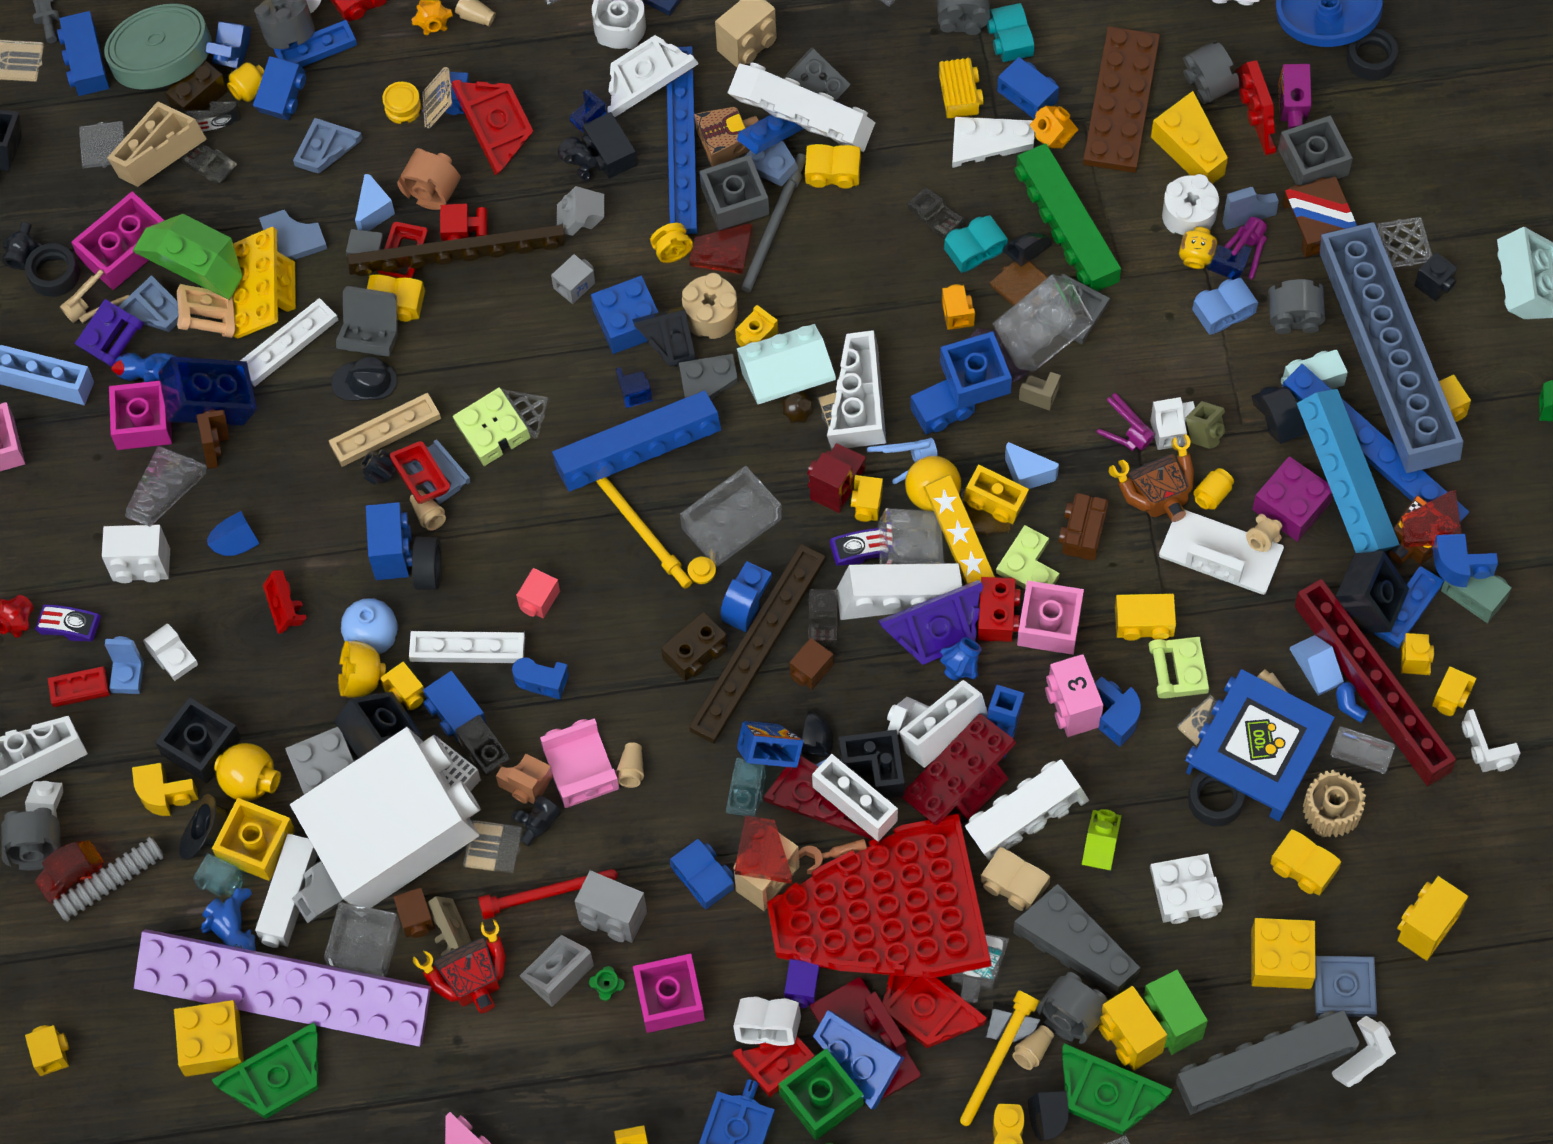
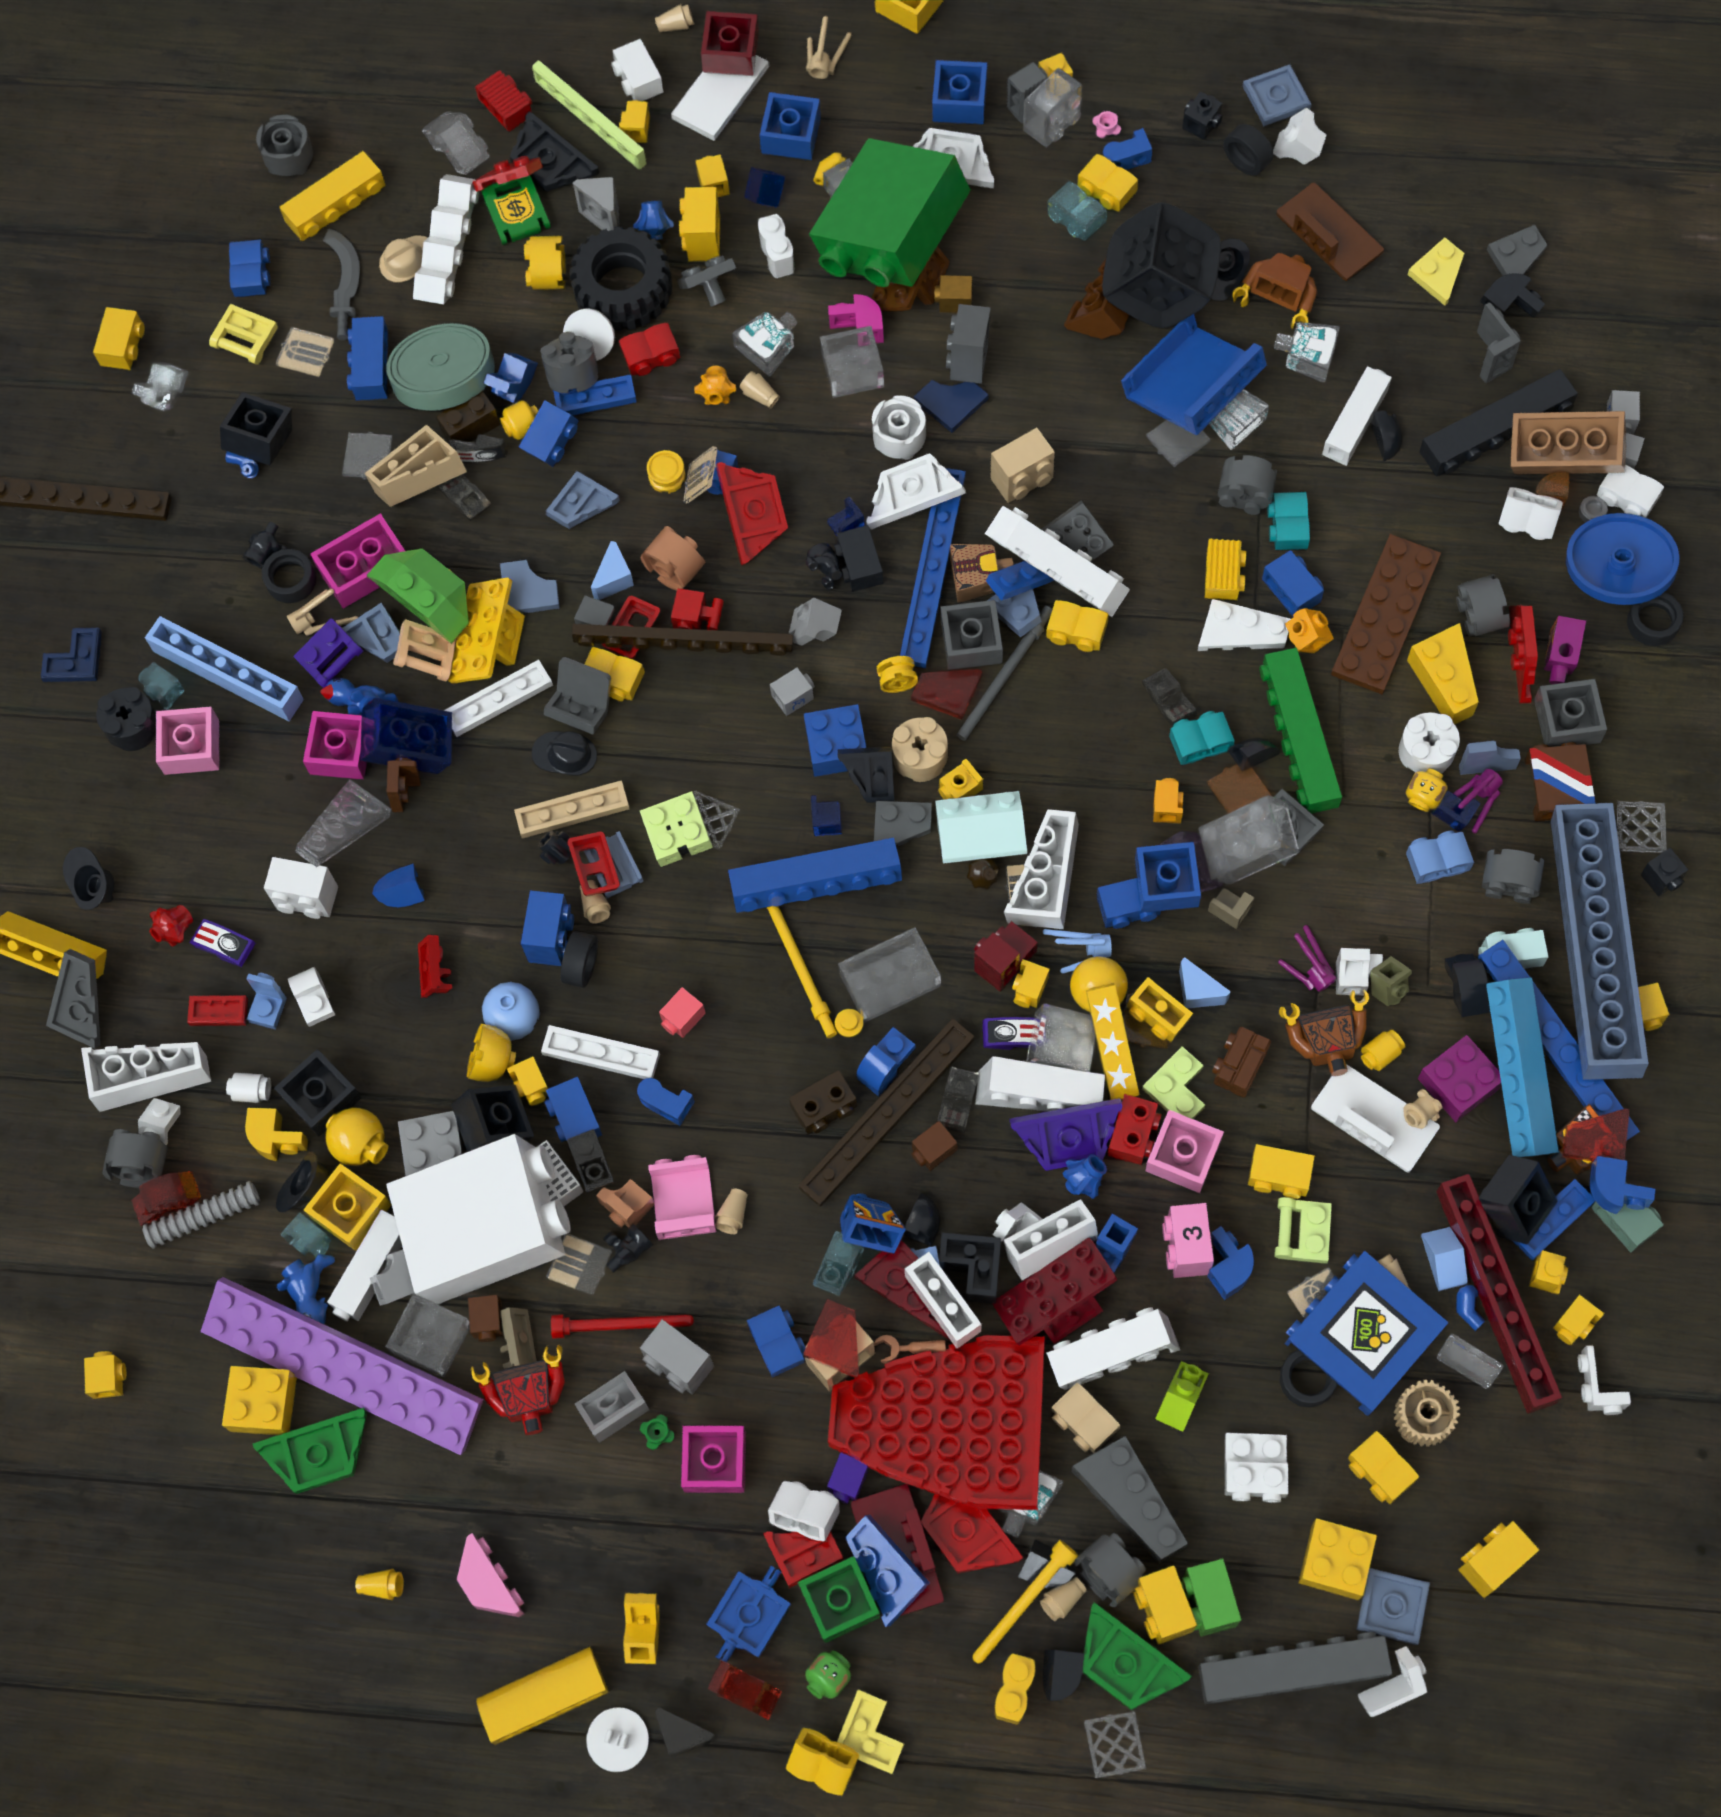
camera: 15 degrees right, 5 degrees up
none -> white brick [226,1073,271,1103]

